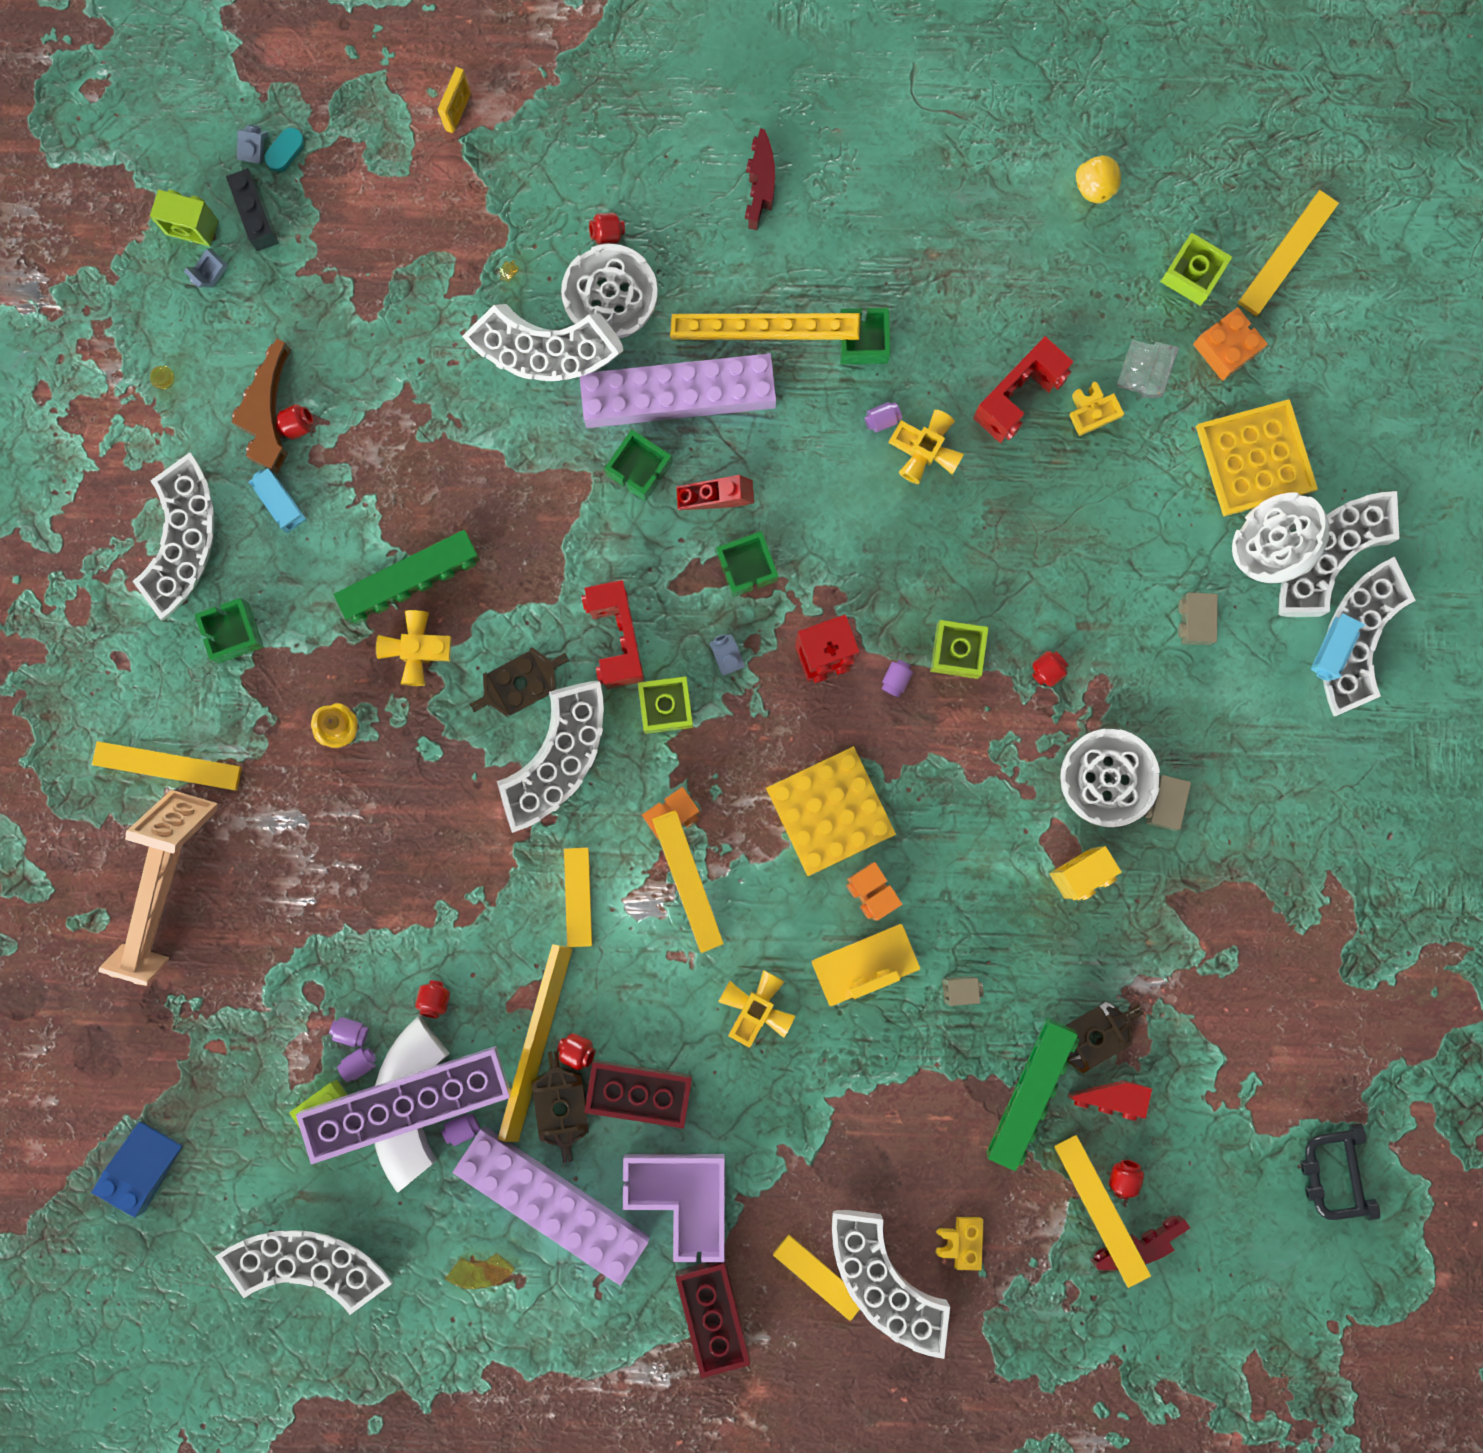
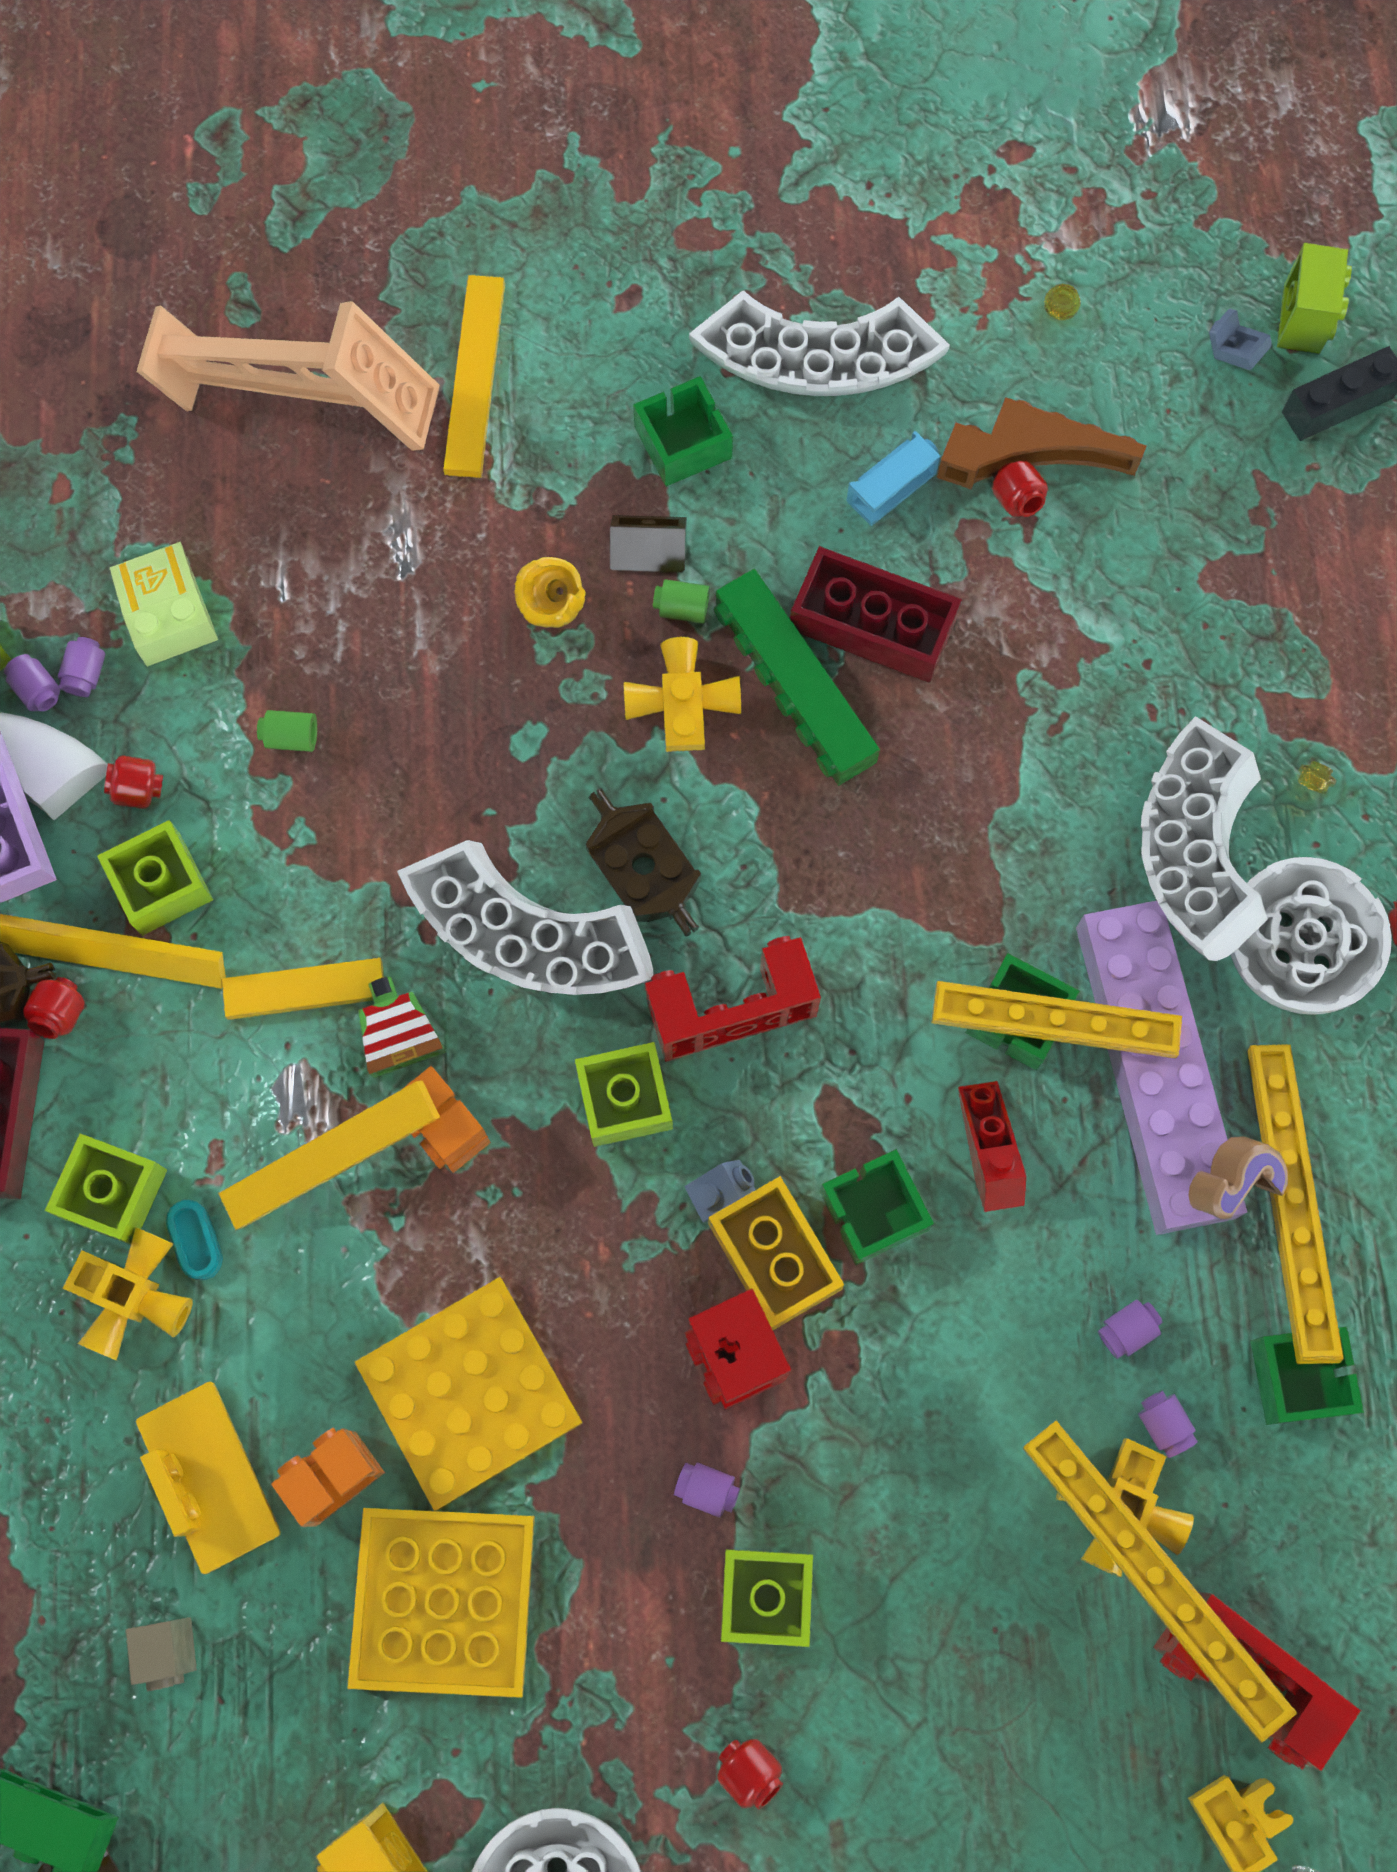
camera: 85 degrees right, 10 degrees down
none -> lime brick [44,1133,167,1245]
none -> lime brick [97,820,214,936]
none -> yellowish green slope [110,542,218,666]
none -> teal tile [166,1200,223,1280]
none -> bright green brick [257,710,317,752]
none -> yellow plate [347,1508,535,1698]
none -> torso [359,977,446,1078]
none -> panel [610,515,687,572]
none -> bright green brick [653,579,710,624]
none -> yellow brick [708,1176,844,1330]
none -> dark red brick [790,546,962,683]
none -> yellow tile [931,981,1182,1059]
none -> yellow tile [1023,1420,1297,1743]
none -> medium lavender brick [1097,1299,1163,1359]
none -> medium nougat animal [1188,1136,1288,1219]

